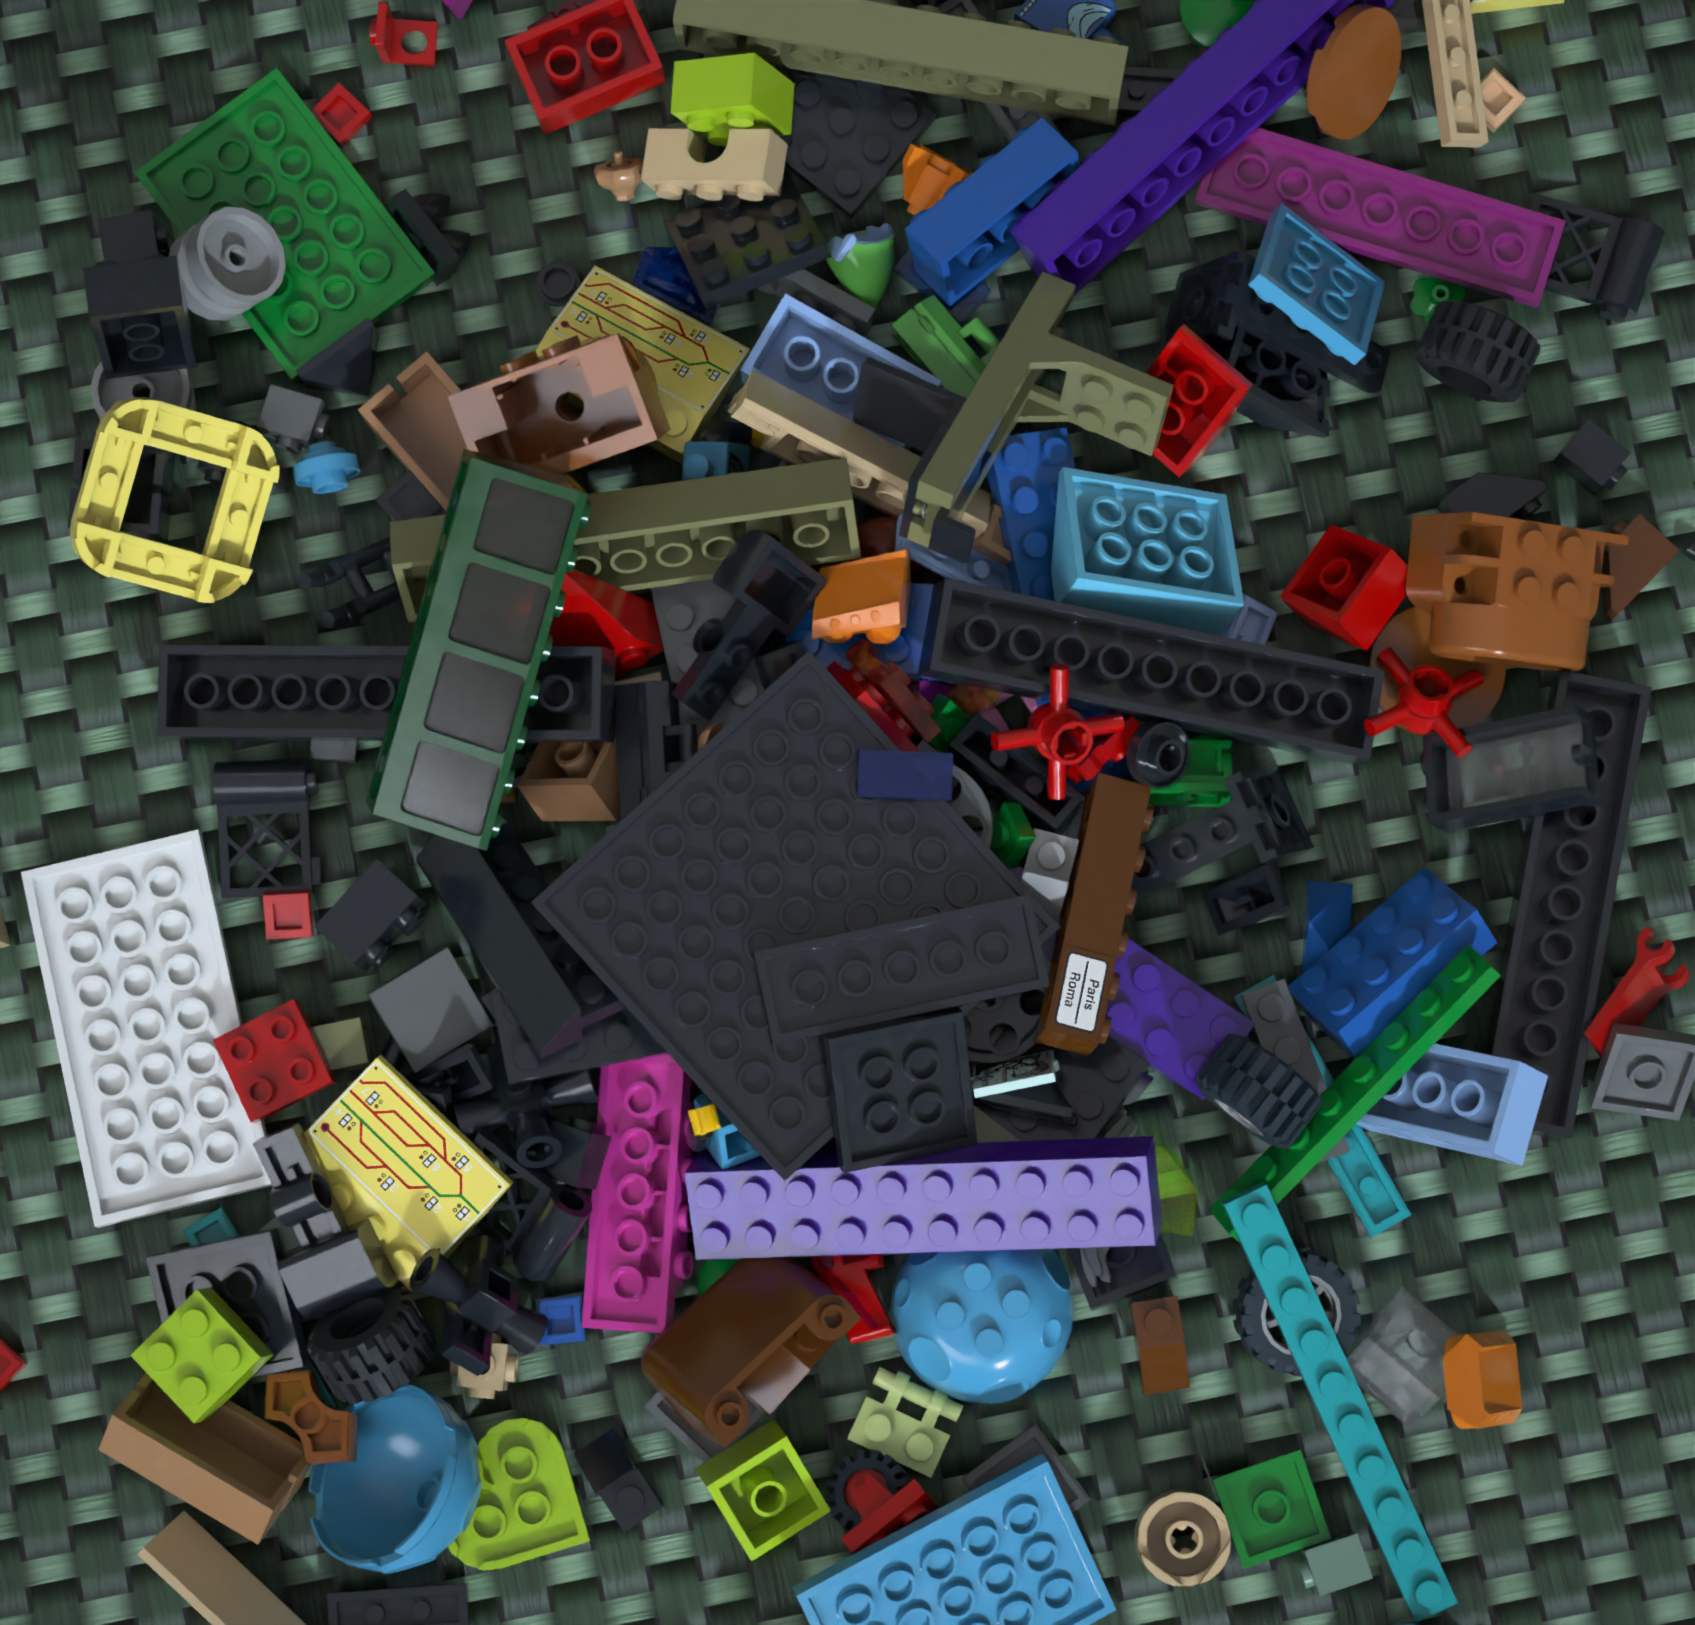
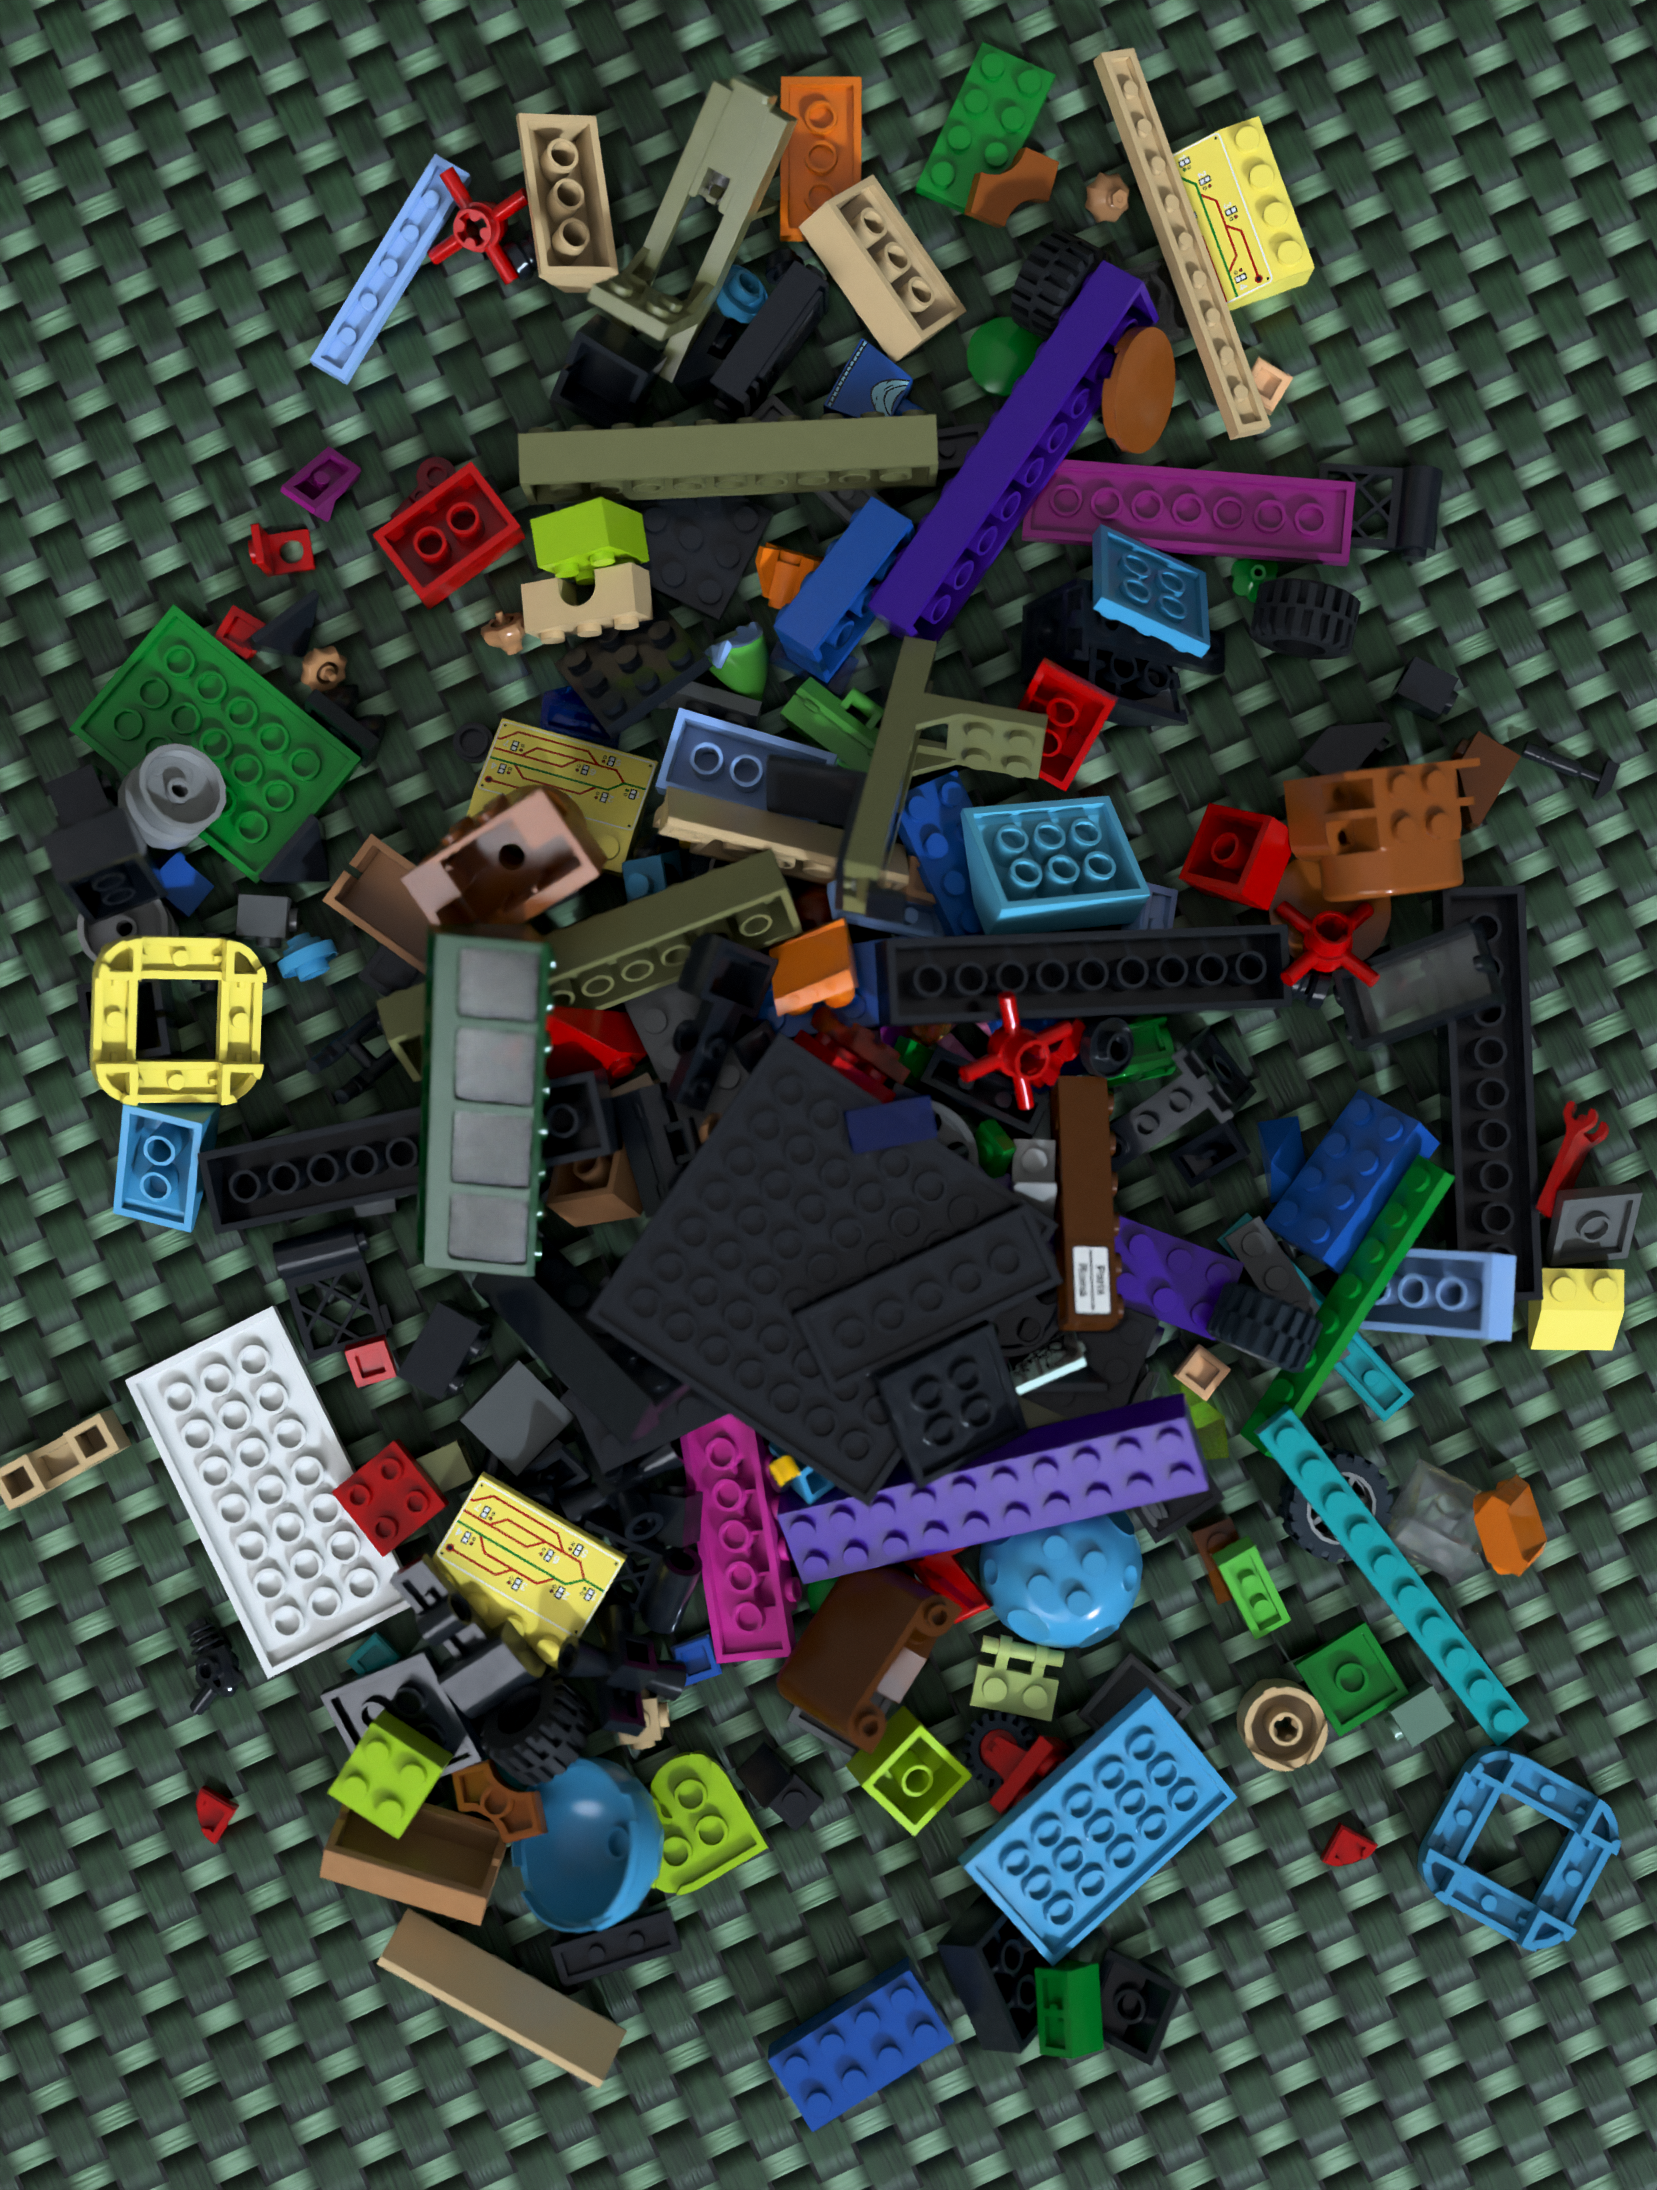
camera: 20 degrees left, 5 degrees up
none -> dark azure slope [113,1103,220,1233]
none -> blue tile [155,850,214,917]
none -> black piece [185,1616,244,1715]
none -> black slope [243,589,320,659]
none -> medium nougat piece [300,646,347,692]
none -> light nougat tile [1172,1343,1231,1401]
none -> bright green plate [1211,1535,1291,1640]
none -> black wheel [1290,959,1332,1010]
none -> light yellow slope [1528,1267,1624,1350]

